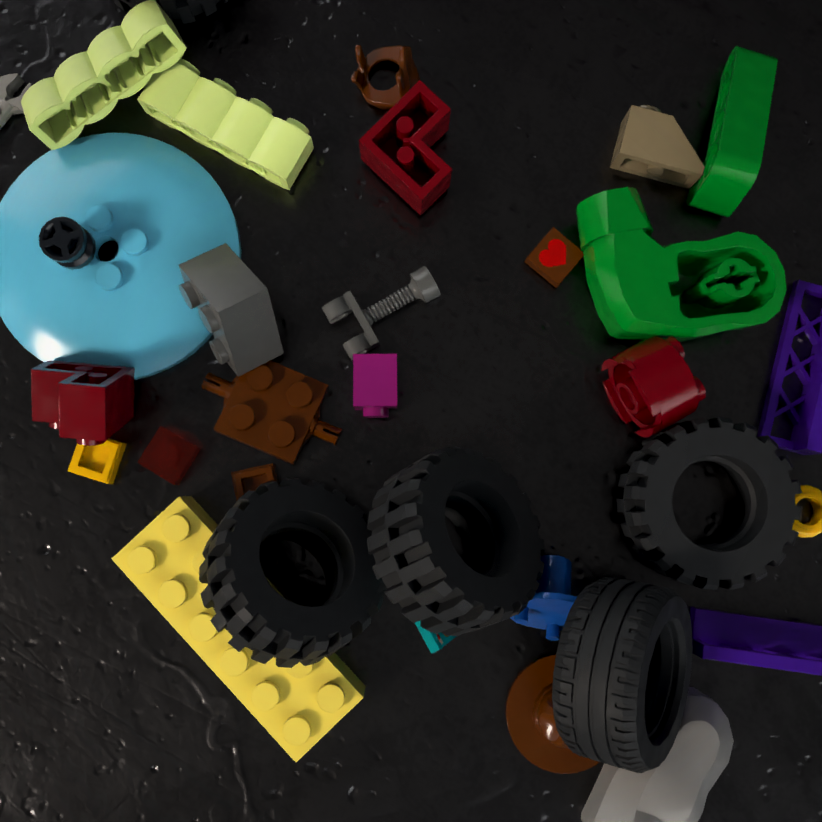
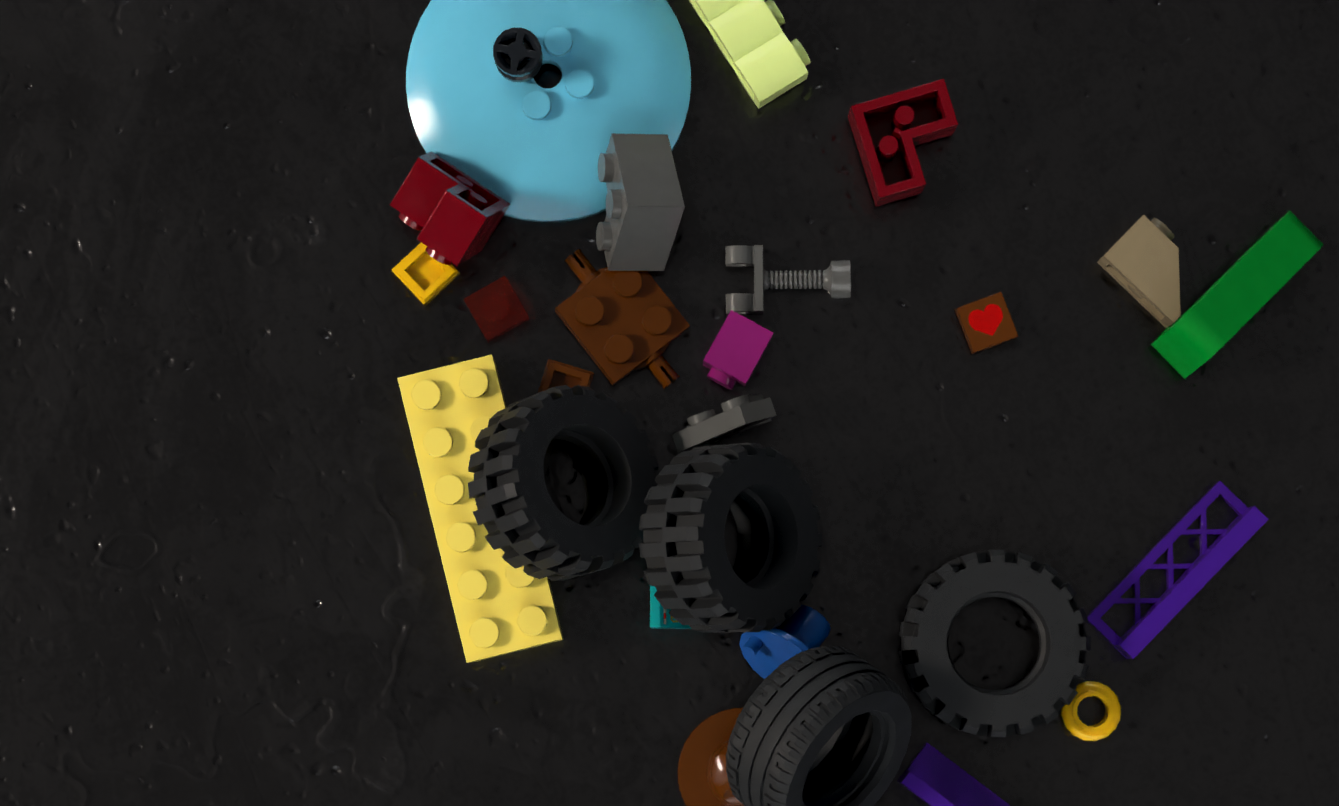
camera: 35 degrees right, 0 degrees up
reddish brown piece [351,45,420,110] -> none
green piece [576,187,787,342] -> none
dark red brick [601,336,706,438] -> none
none -> dark grey hinge [671,394,777,452]

